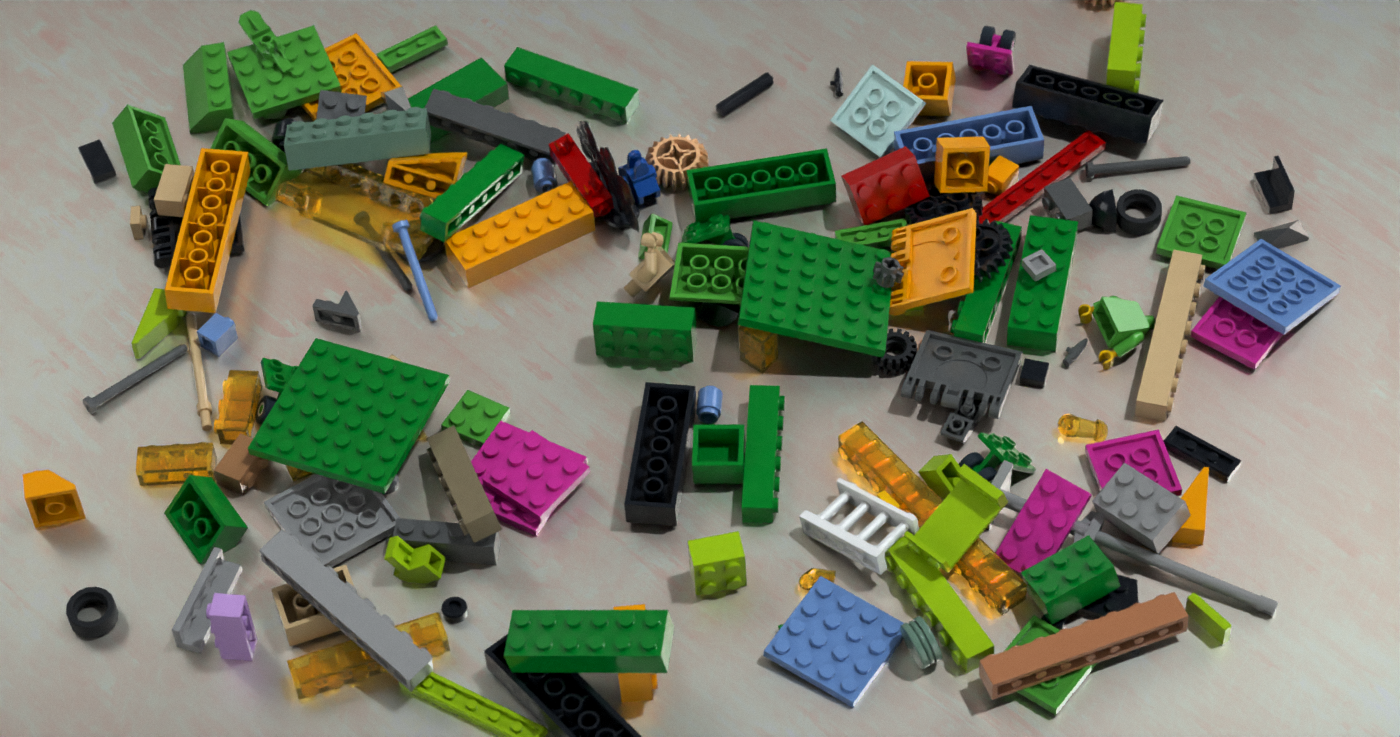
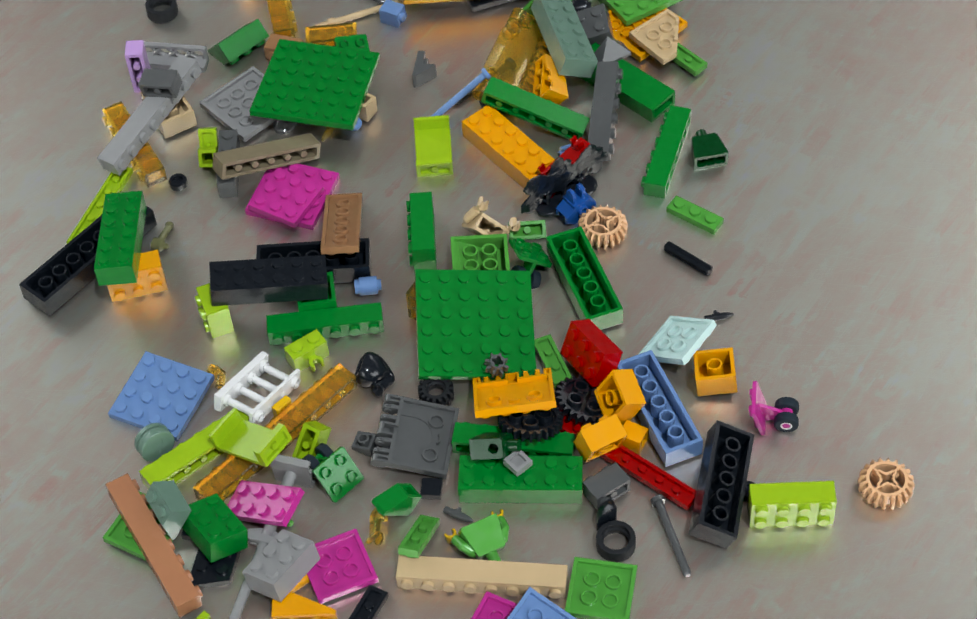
camera: 80 degrees right, 0 degrees up
bright green plate [441,390,511,448] -> none
none -> dark grey brick [138,68,183,98]
none -> sand green slope [145,480,191,539]
none -> black brick [209,255,328,306]
none -> lime brick [284,329,329,372]
none -> medium nougat plate [321,193,363,255]
none -> black piece [354,352,395,397]
none -> green slope [371,483,422,516]
none -> bright green plate [398,515,440,558]
none -> lime panel [413,115,453,177]
none -> dark green torso [469,432,522,460]
none -> light orange brick [574,414,628,463]
none -> tan plate [629,9,679,65]
none -> bright green plate [666,195,724,235]
none -> dark green torso [691,129,728,171]

